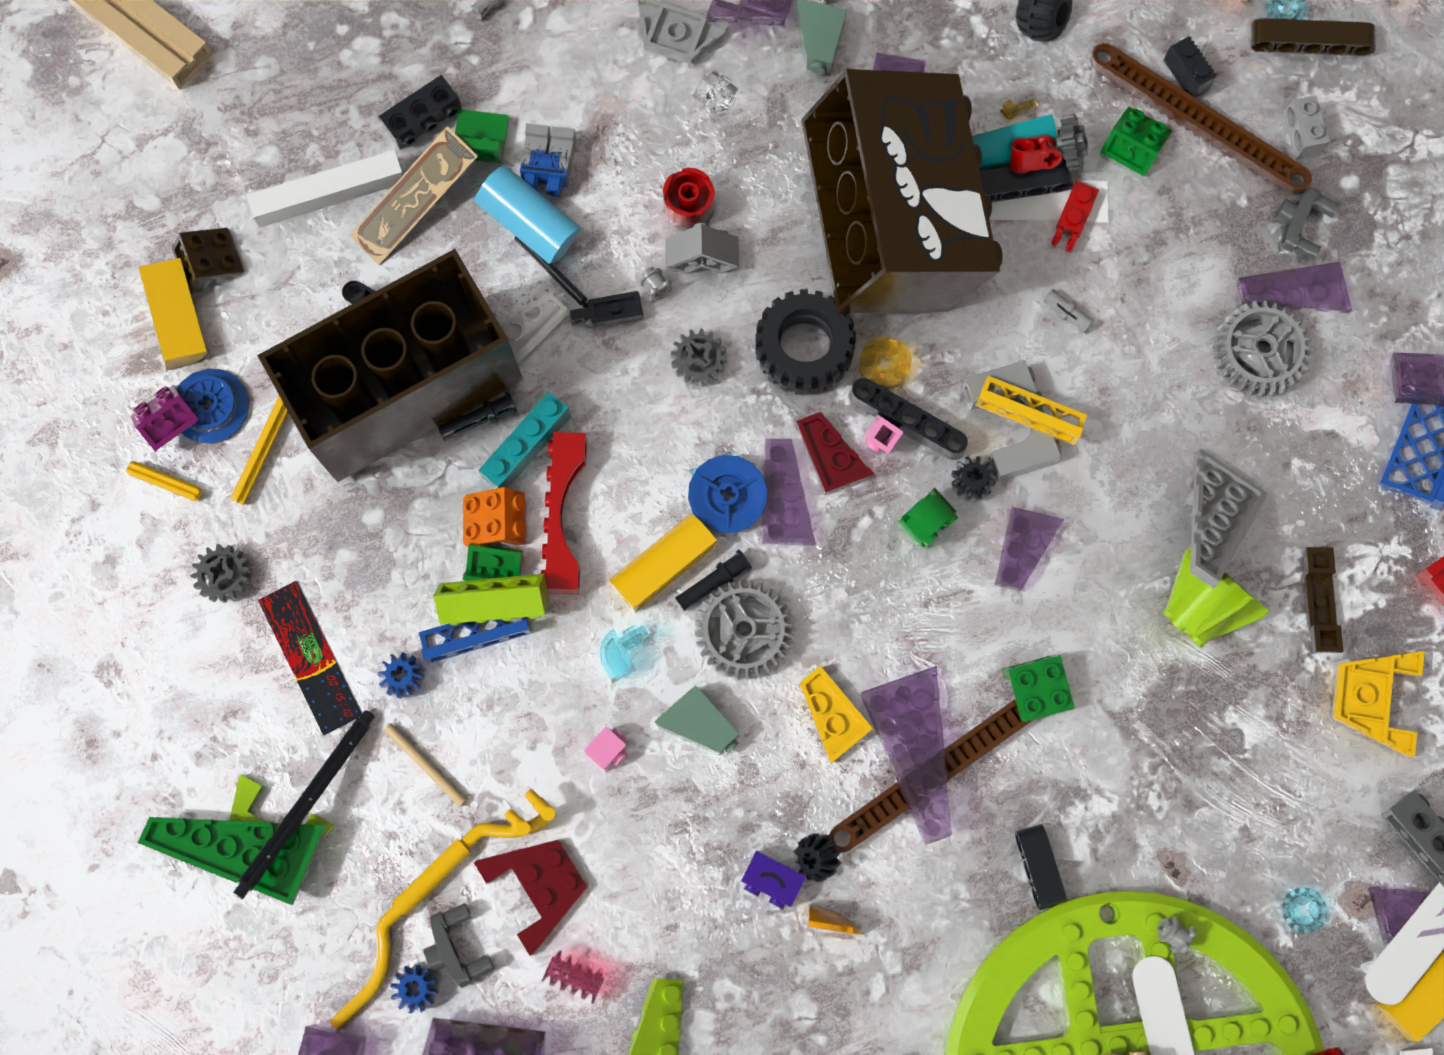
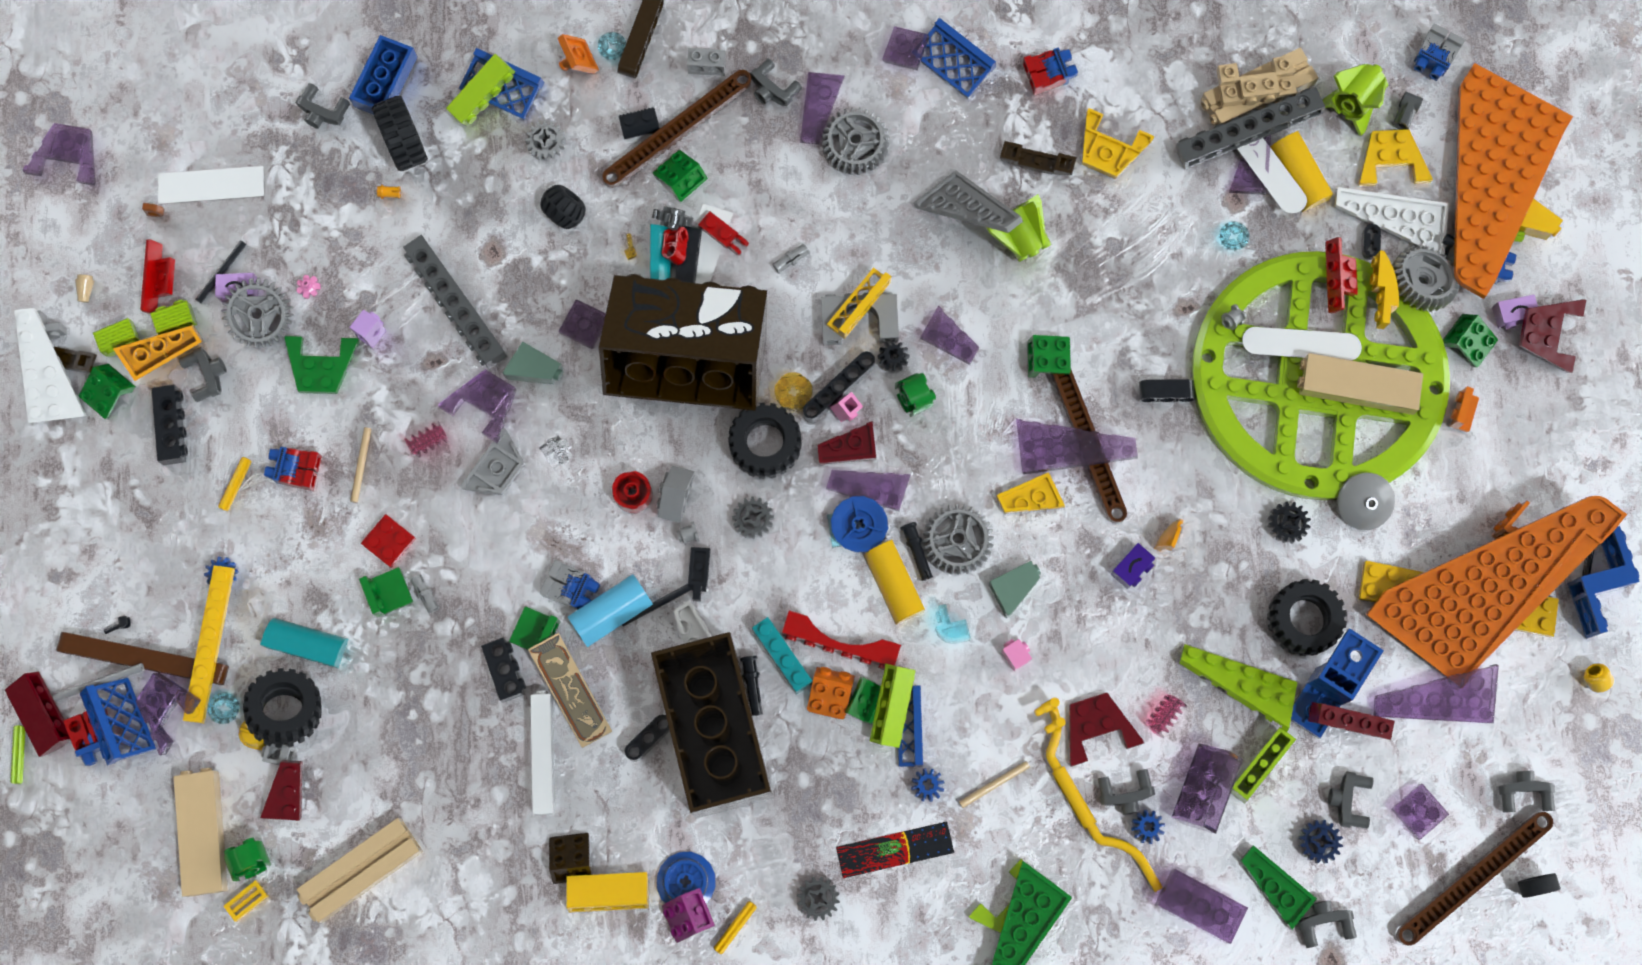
camera: 75 degrees left, 0 degrees up
yellow axle [231,396,288,505] -> none
black piece [232,710,375,900] -> none
black gear [794,833,842,882] -> none

